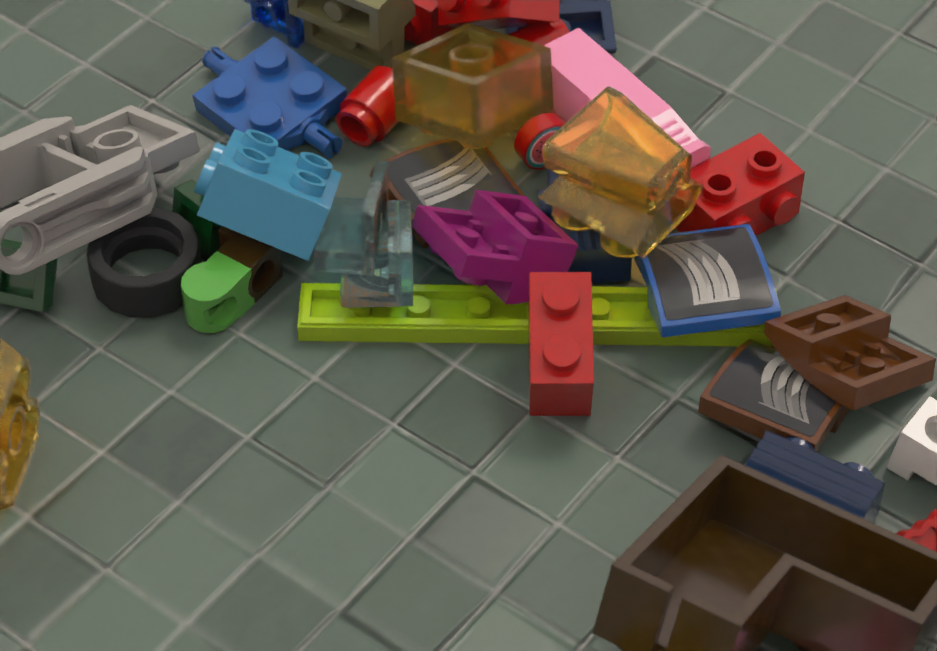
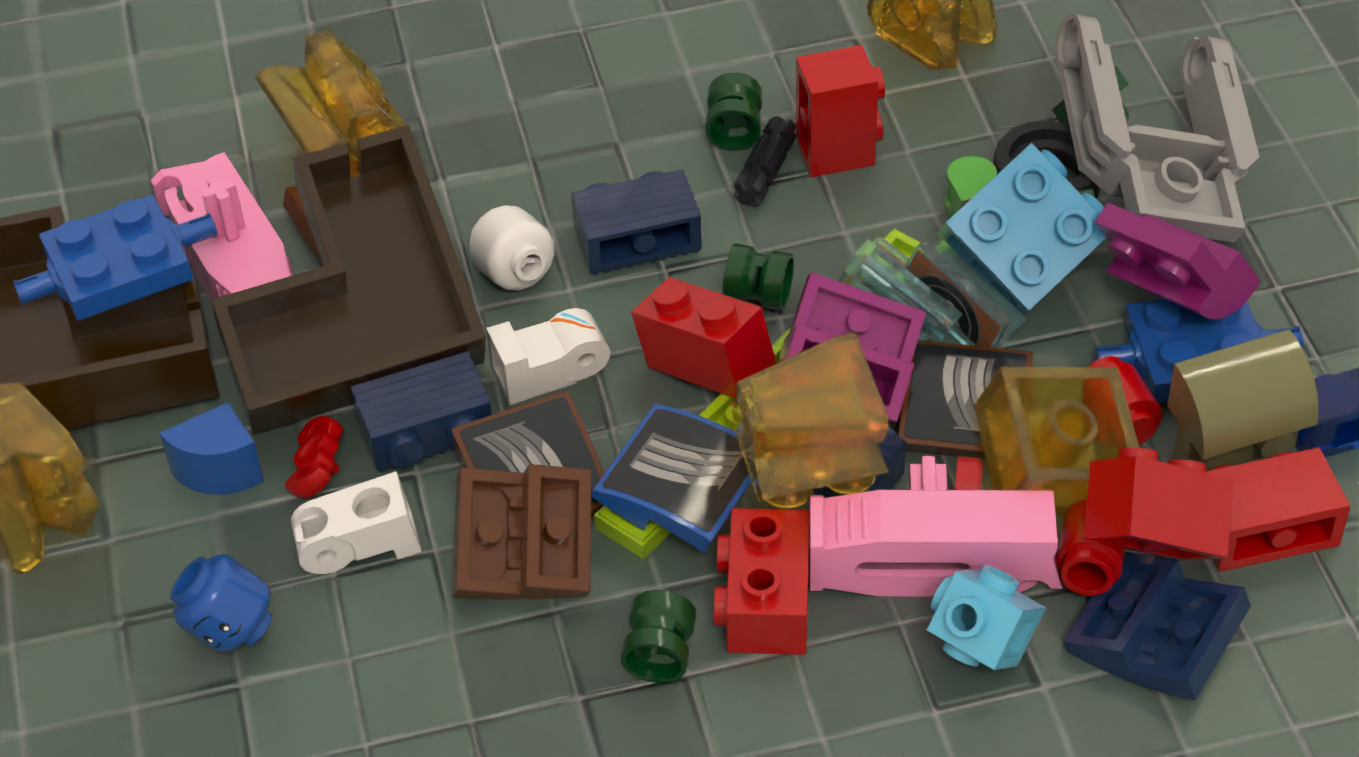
camera: 130 degrees right, 0 degrees up
none -> white head [468,205,555,291]
none -> white leg [486,308,611,405]
none -> dark blue brick [571,169,702,275]
none -> dark green wheel [621,590,696,683]
none -> dark green wheel [705,72,762,151]
none -> dark green wheel [722,244,794,311]
none -> black axle [734,115,796,206]
none -> red brick [796,45,885,178]
none -> medium azure brick [927,565,1046,670]
none -> magenta brick [1095,203,1261,319]

